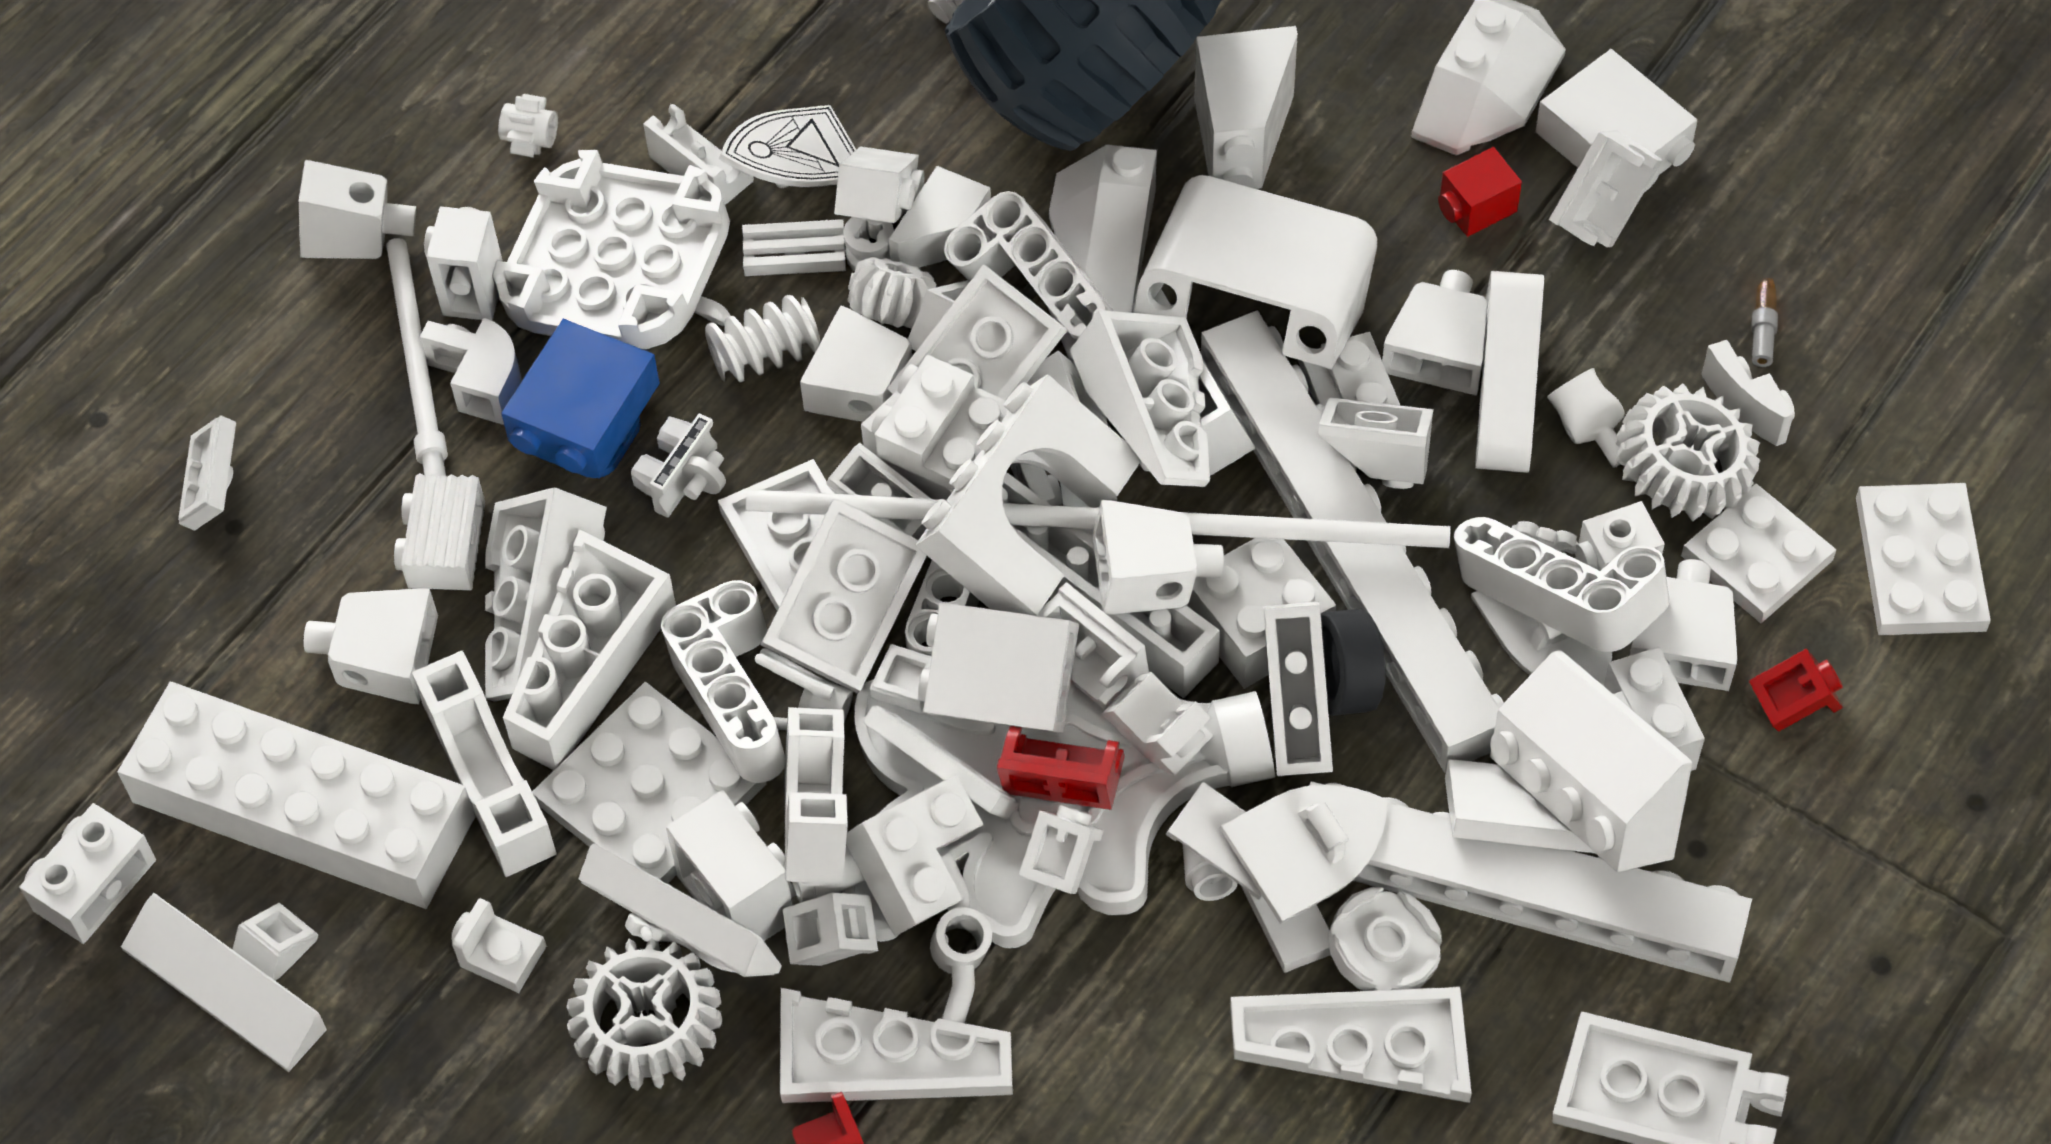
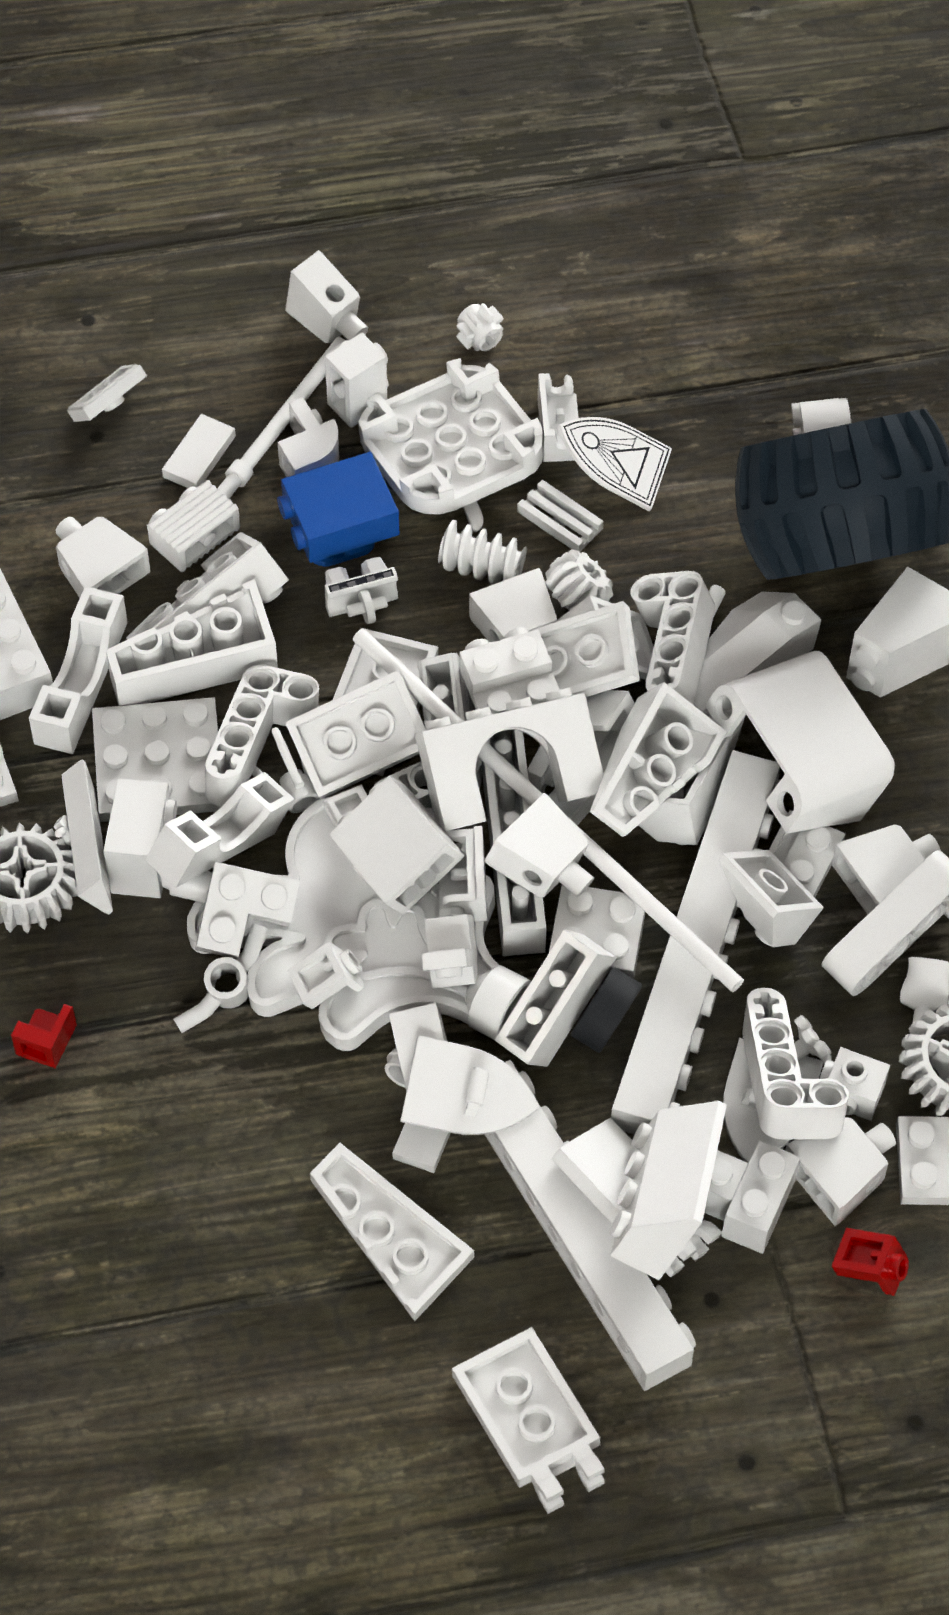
camera: 40 degrees right, 0 degrees up
white wing [780,988,1013,1103] -> none
white brick [783,893,878,966] -> none
white brick [834,147,924,223] -> none
white wheel [843,217,894,271] -> none
white tile [862,705,1019,820] -> none
white slope [889,166,991,268] -> none
red hinge [997,726,1125,810] -> none
white tile [1328,887,1442,991] -> none
none -> white tile [162,414,236,488]

